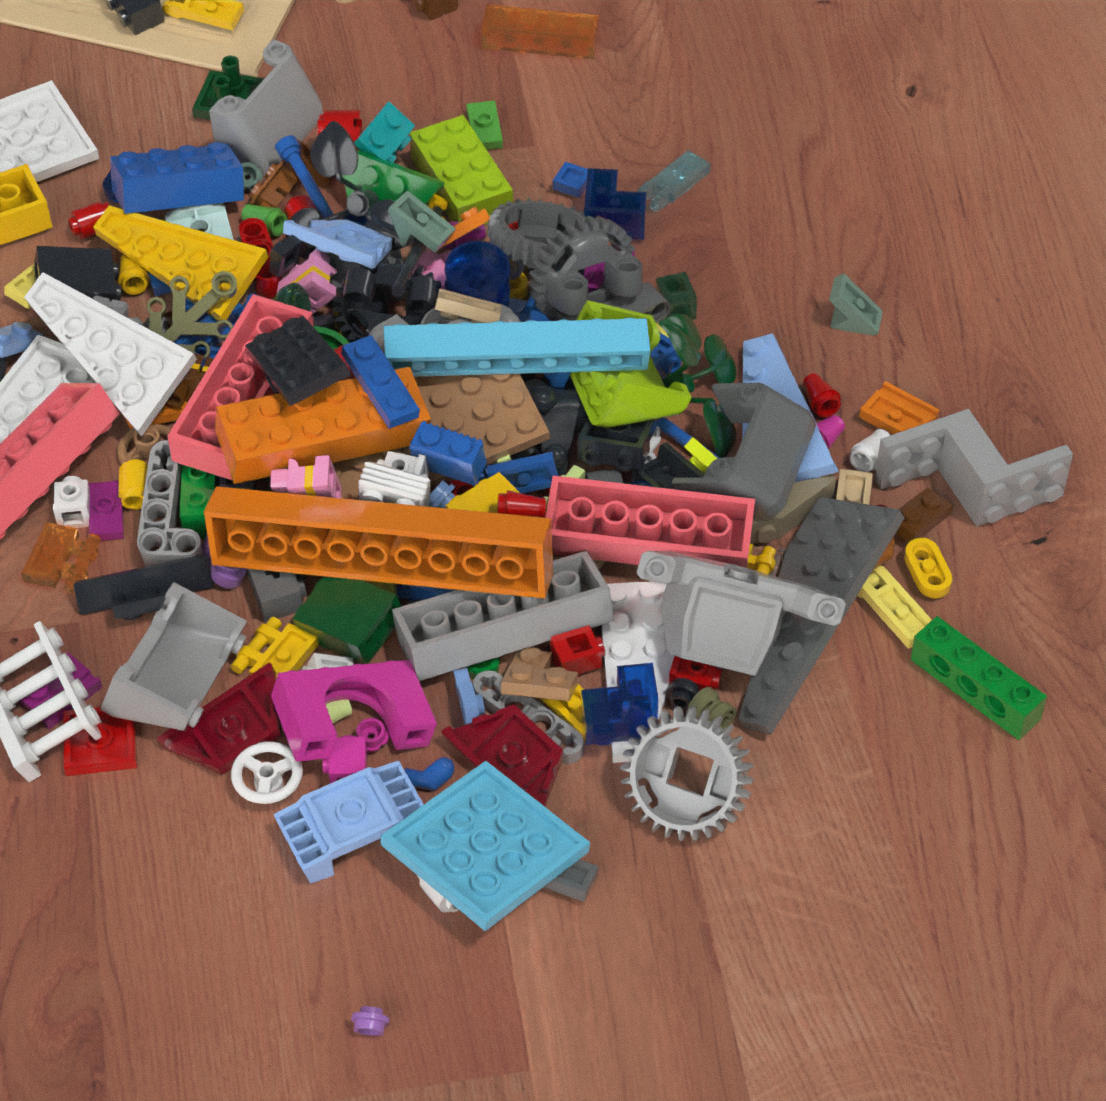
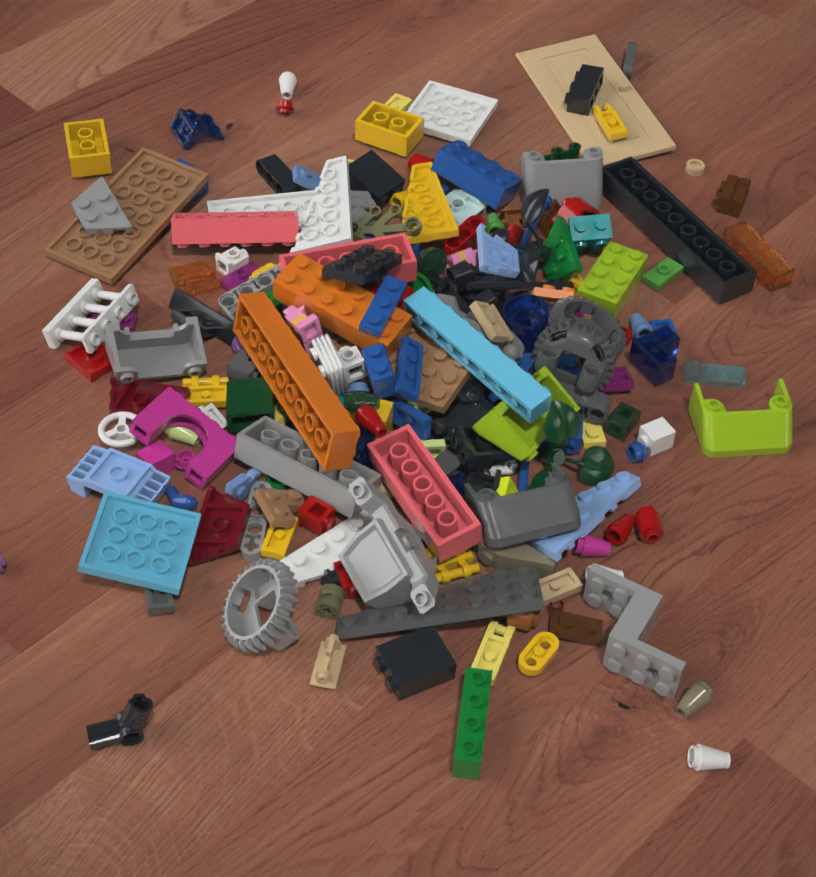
camera: 50 degrees right, 5 degrees down
sand green plate [242,162,263,191] -> none
black plate [269,235,302,278] -> none
sand green slope [388,191,456,252] -> none
clear blue brick [581,663,659,745] -> none
sand green slope [829,273,883,336] -> none
orange plate [859,381,940,435] -> none
none -> black piece [86,693,153,750]
none -> tan hinge [309,634,347,690]
none -> clear green cone [344,391,380,414]
none -> black brick [373,626,457,701]
none -> blue plate [394,335,424,402]
none -> black brick [603,156,757,304]
none -> blue plate [627,440,647,463]
none -> medium blue cone [630,313,653,342]
none -> red brick [635,506,664,543]
none -> white brick [637,417,676,457]
none -> dark tan cone [675,680,714,719]
none -> lime windscreen [688,378,793,458]

